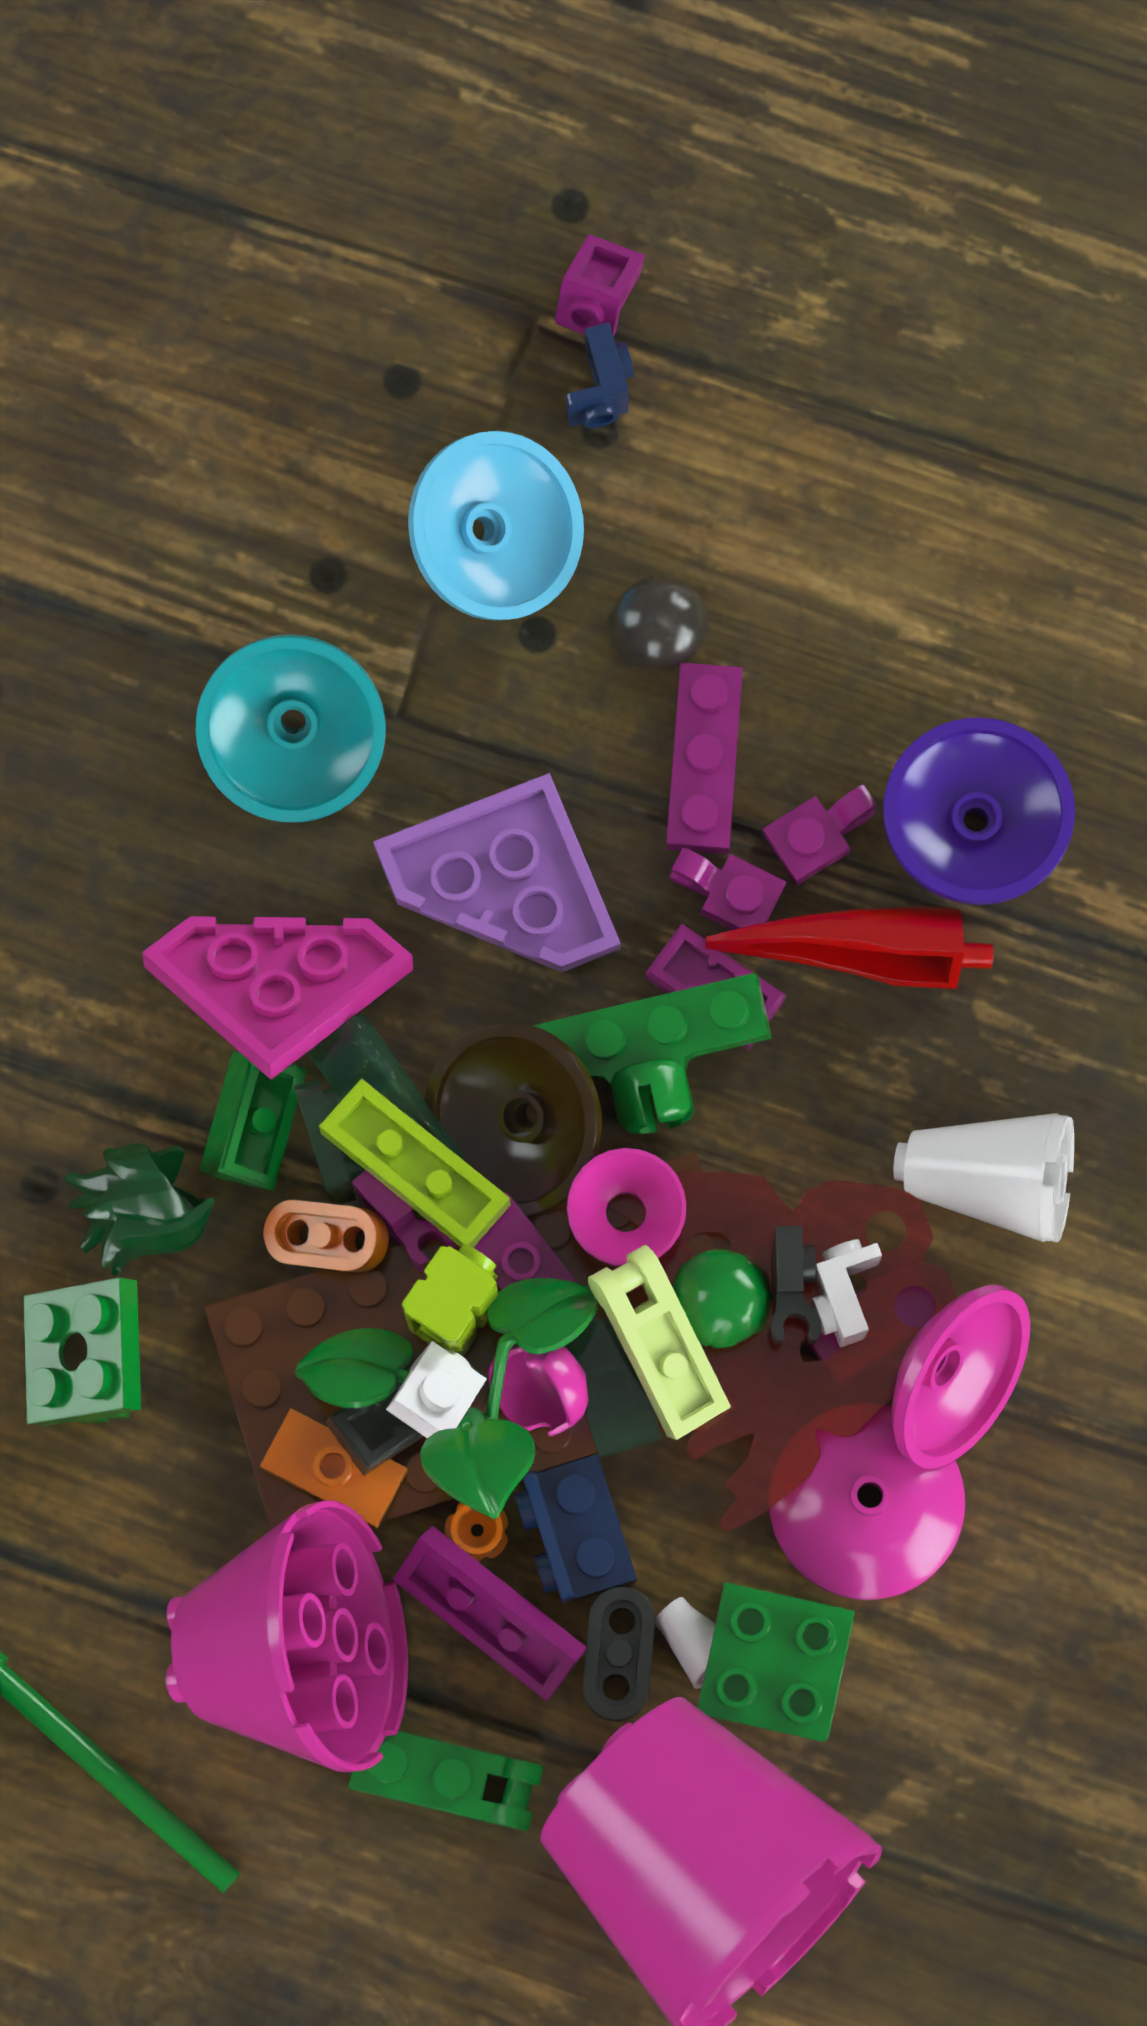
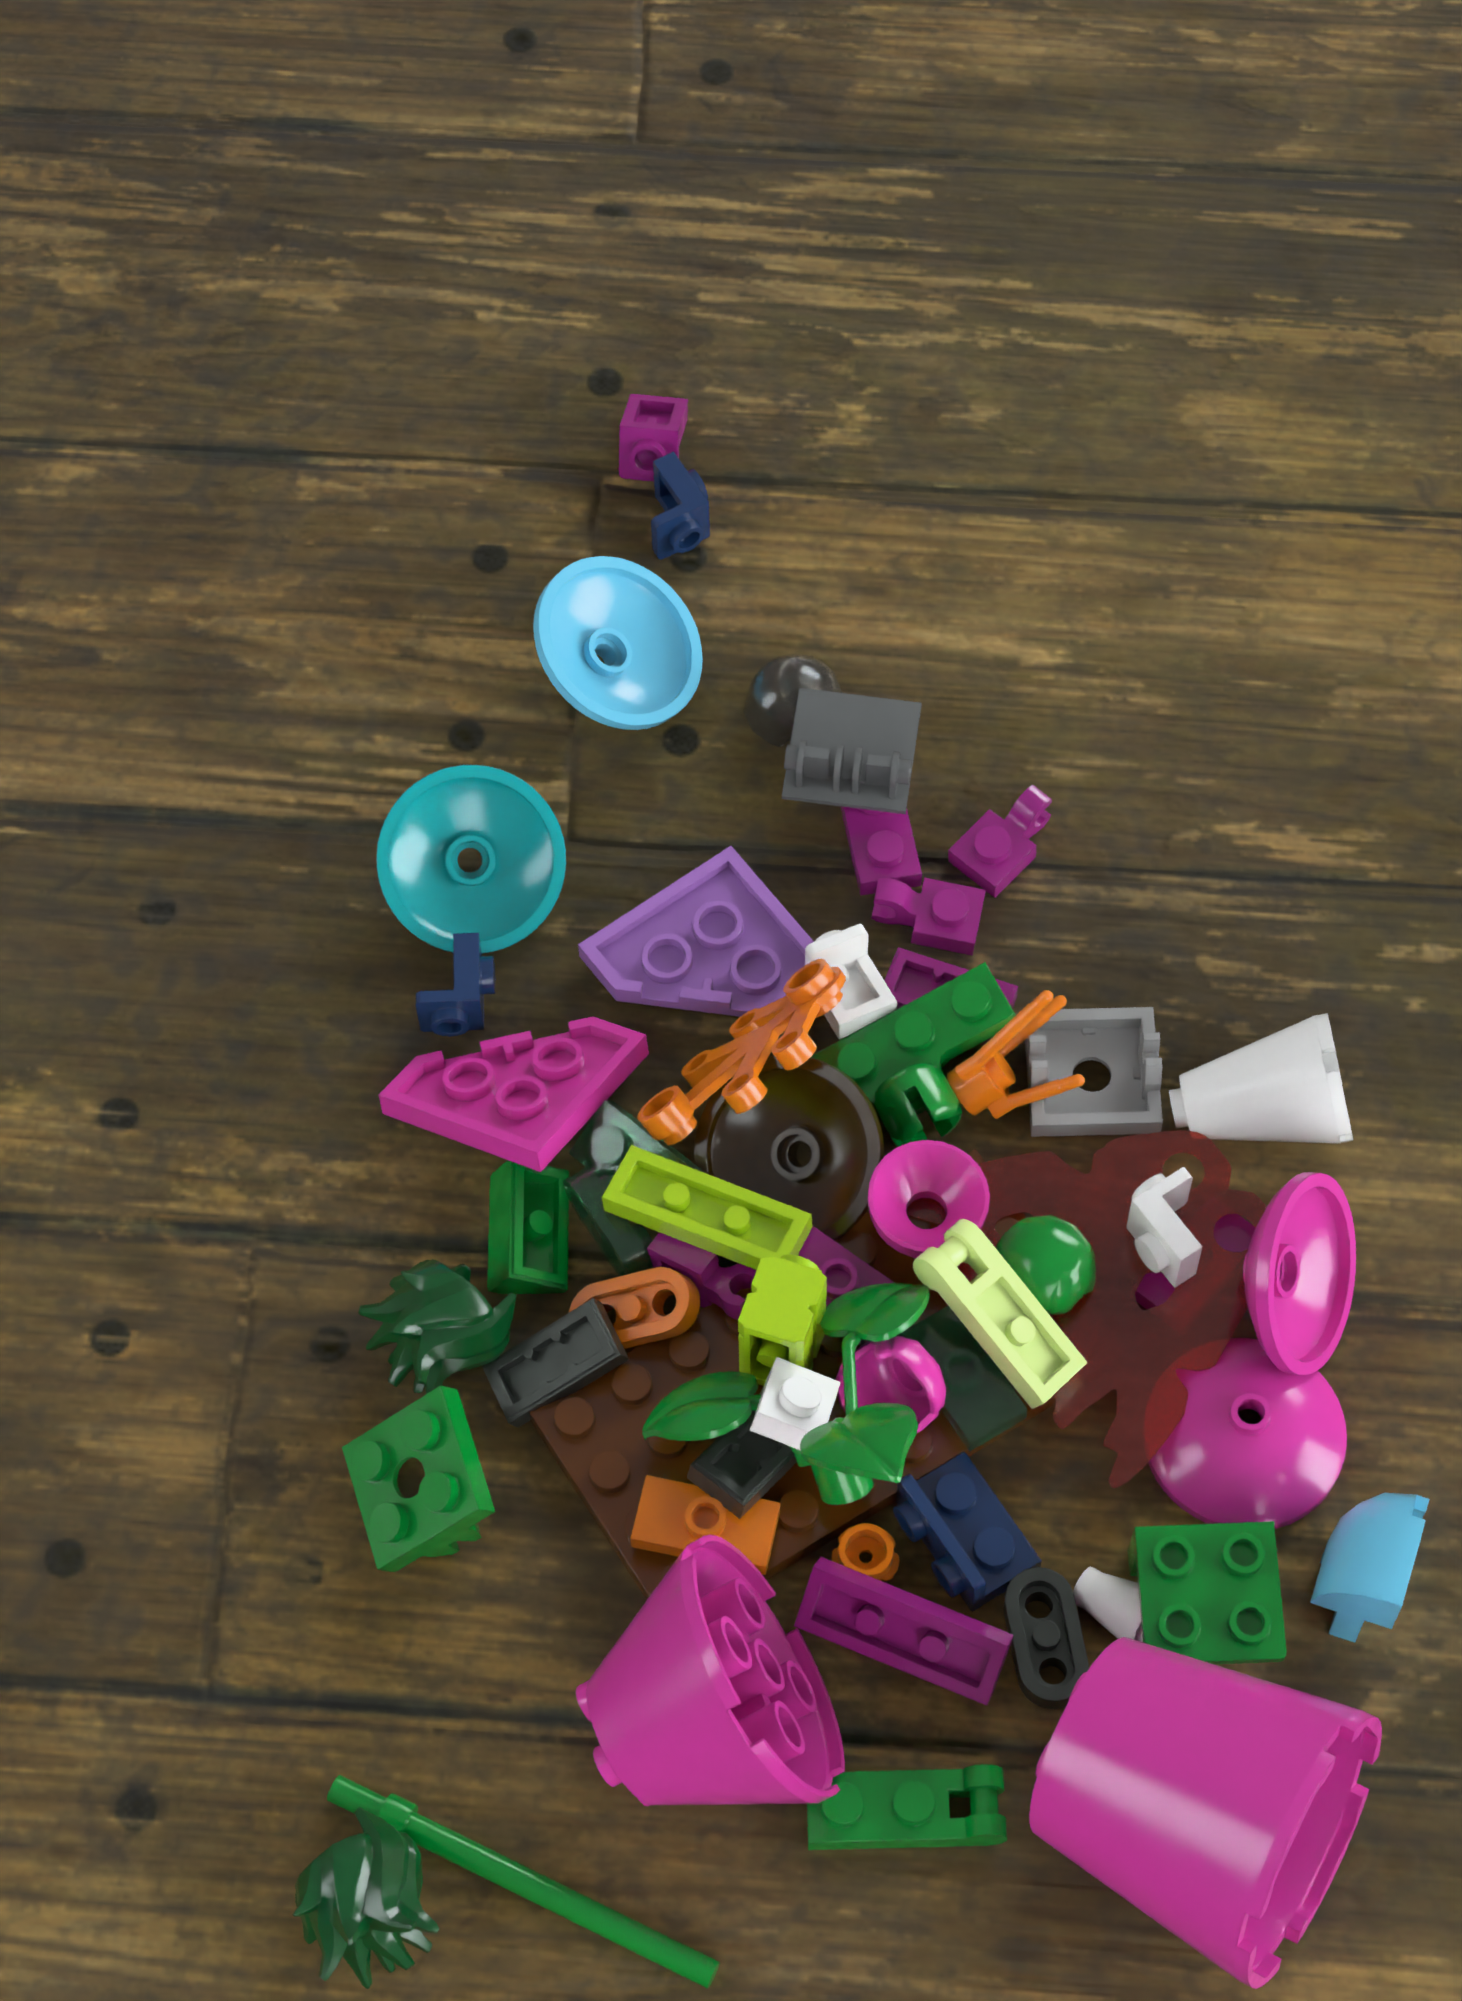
camera: 15 degrees left, 15 degrees down
red piece [705,906,993,989] -> none
pearl dark grey plate [770,1226,821,1344] -> none
dark purple dish [883,717,1075,905] -> none
none -> dark blue bracket [416,933,495,1036]
none -> pearl dark grey plate [482,1298,629,1428]
none -> orange plant [637,959,846,1146]
none -> dark grey hinge [782,688,922,814]
none -> white bracket [805,924,897,1039]
none -> orange plant [947,990,1085,1119]
none -> light grey piece [1025,1007,1163,1137]
none -> medium azure brick [1310,1493,1430,1643]

